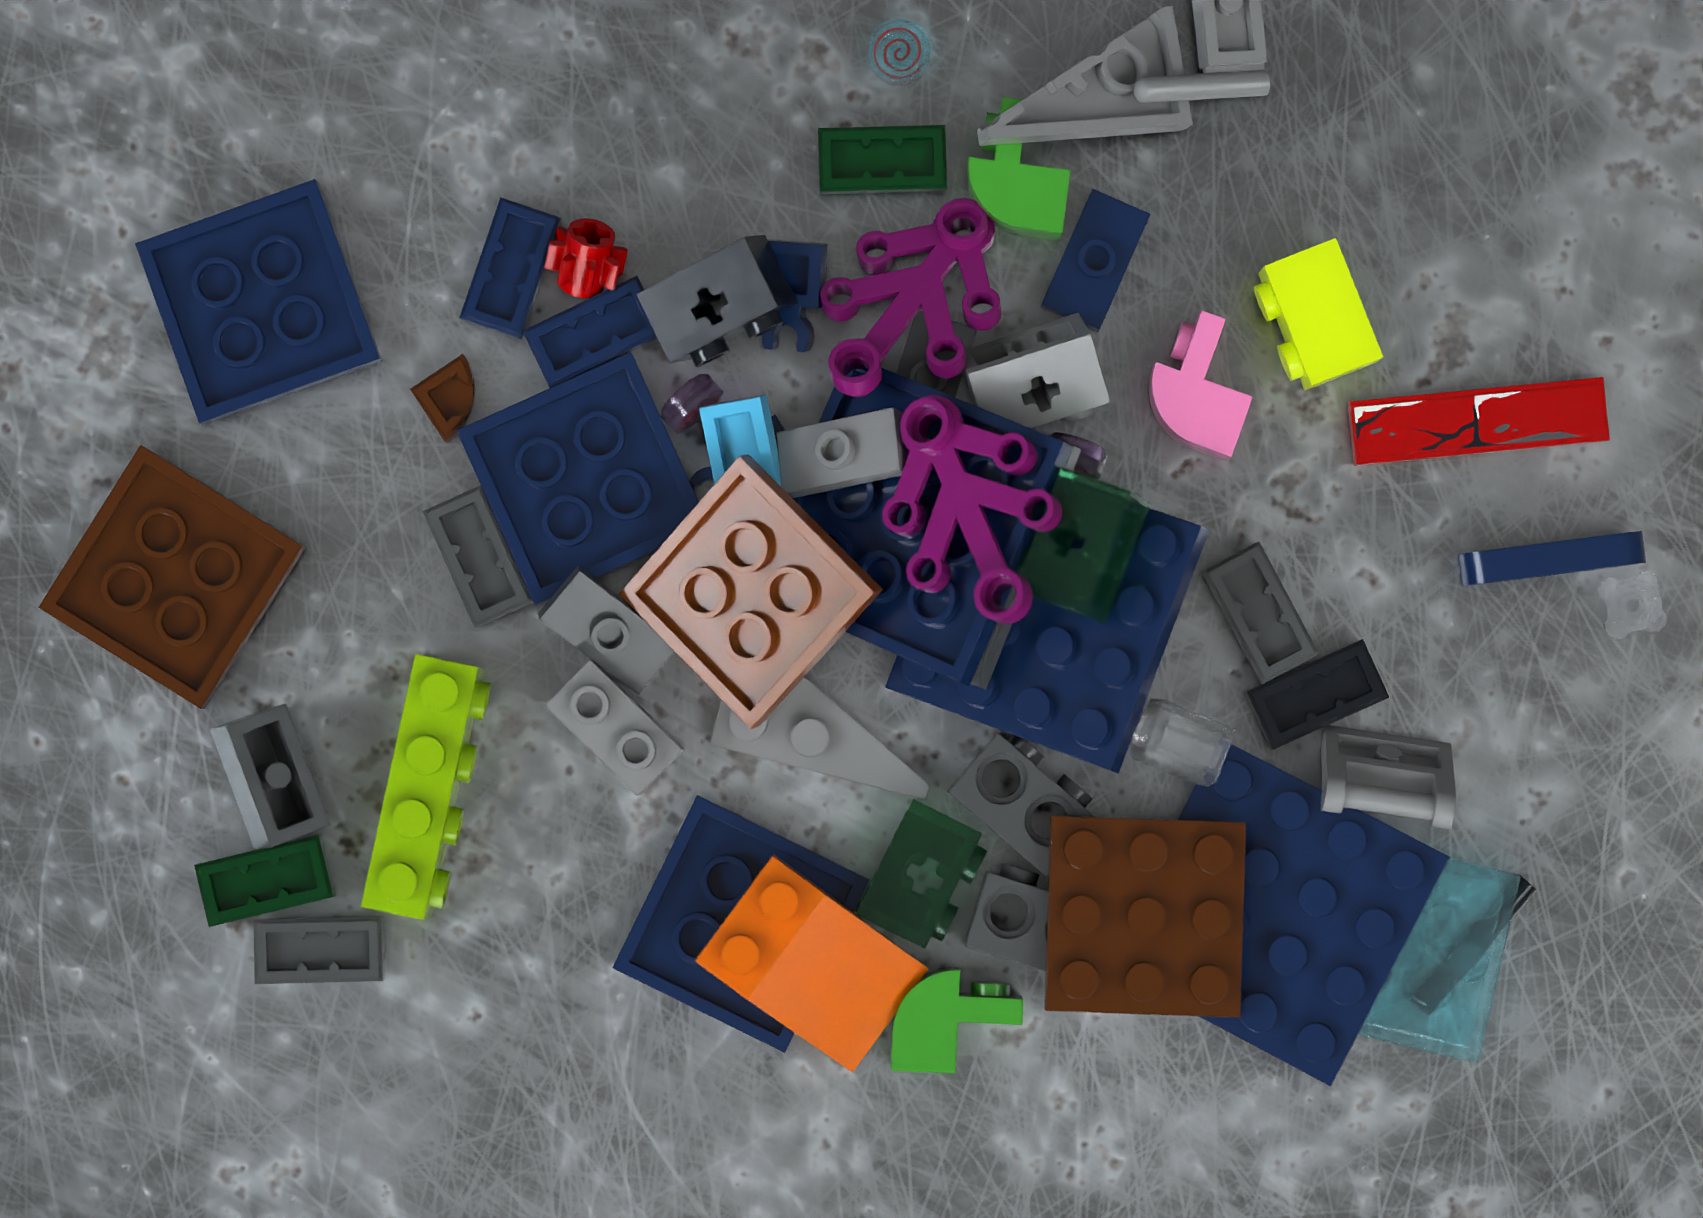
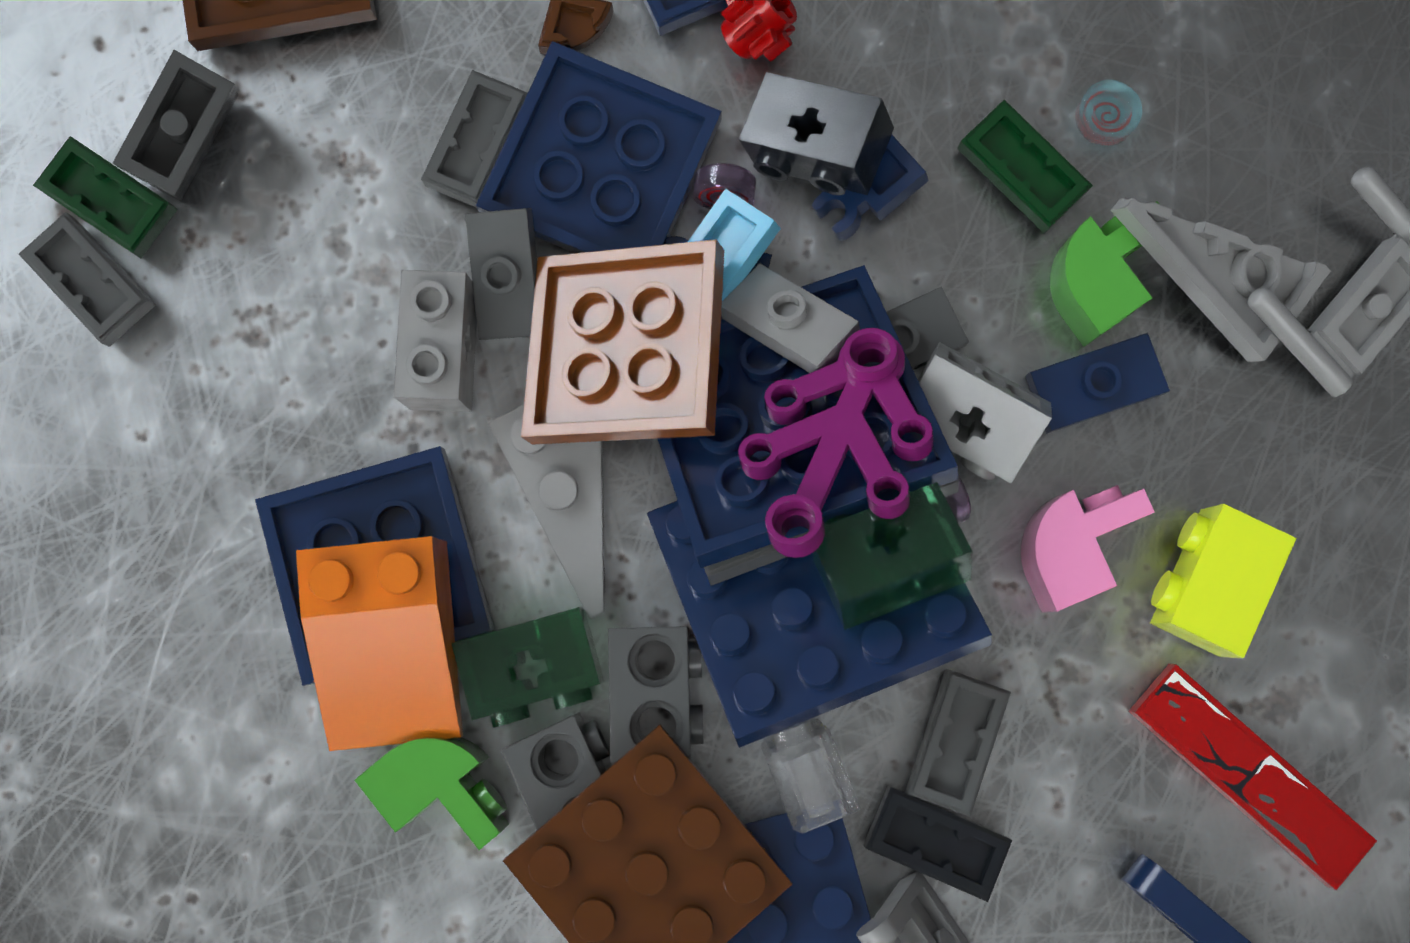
camera: 50 degrees right, 5 degrees down
lime brick [361,654,491,920] -> none
dark blue plate [523,276,658,388] -> none
magenta plant [820,198,1002,397] -> none

